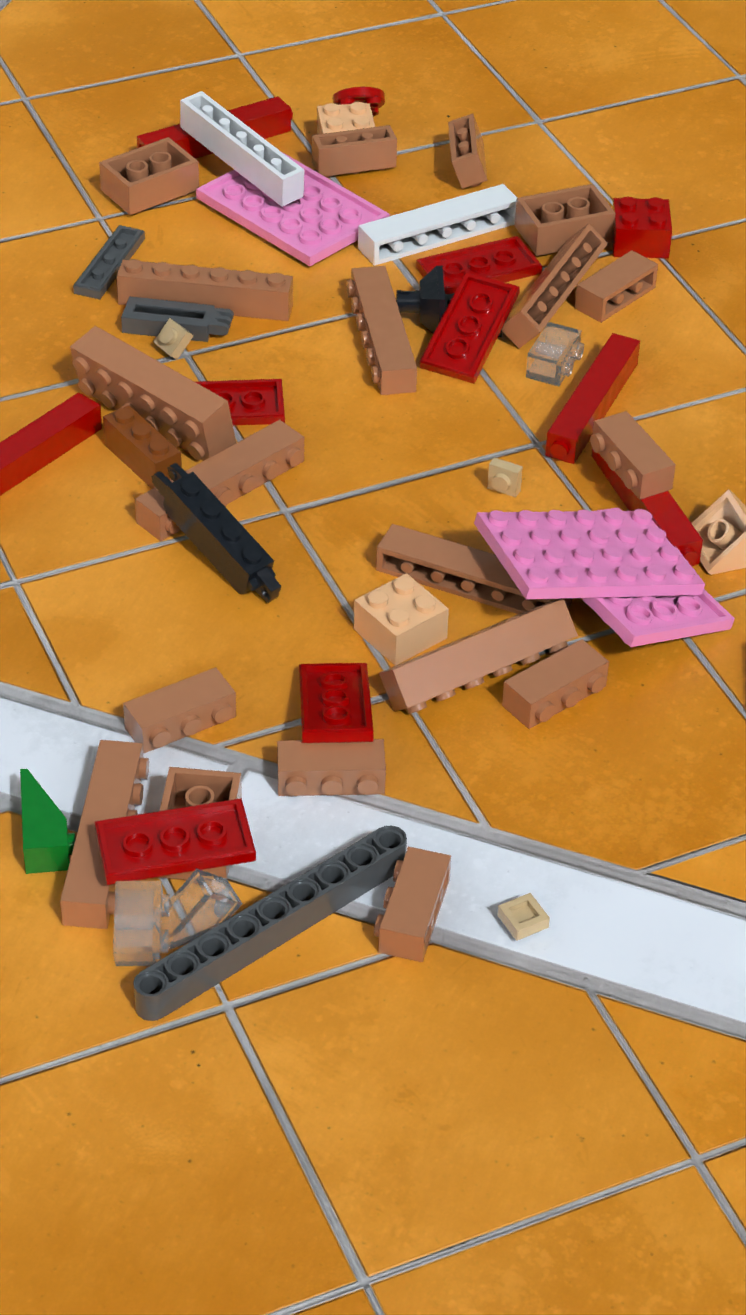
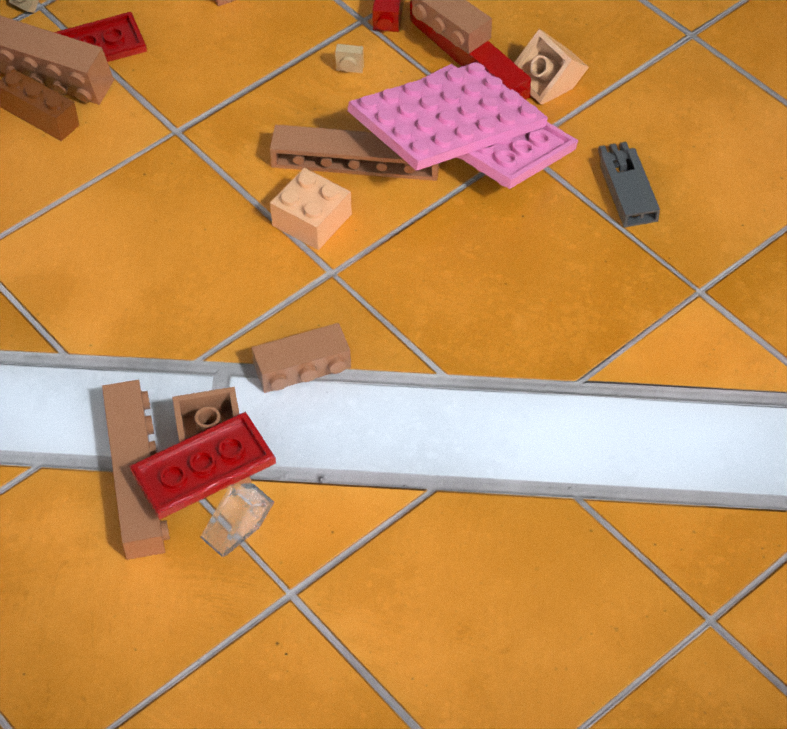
camera: 15 degrees left, 10 degrees up
green slope [20,769,76,874] -> none
clear brick [113,881,170,966] -> none
nougat brick [123,667,236,753] -> none
dark grey beam [133,825,407,1021] -> none
nougat brick [135,420,304,541] -> none
black hinge [151,463,281,603] -> none
red tile [299,663,374,743] -> none
nougat brick [374,846,451,962] -> none
nougat brick [379,598,578,714] -> none
tan plate [497,893,550,941] -> none
nougat brick [502,639,609,729] -> none

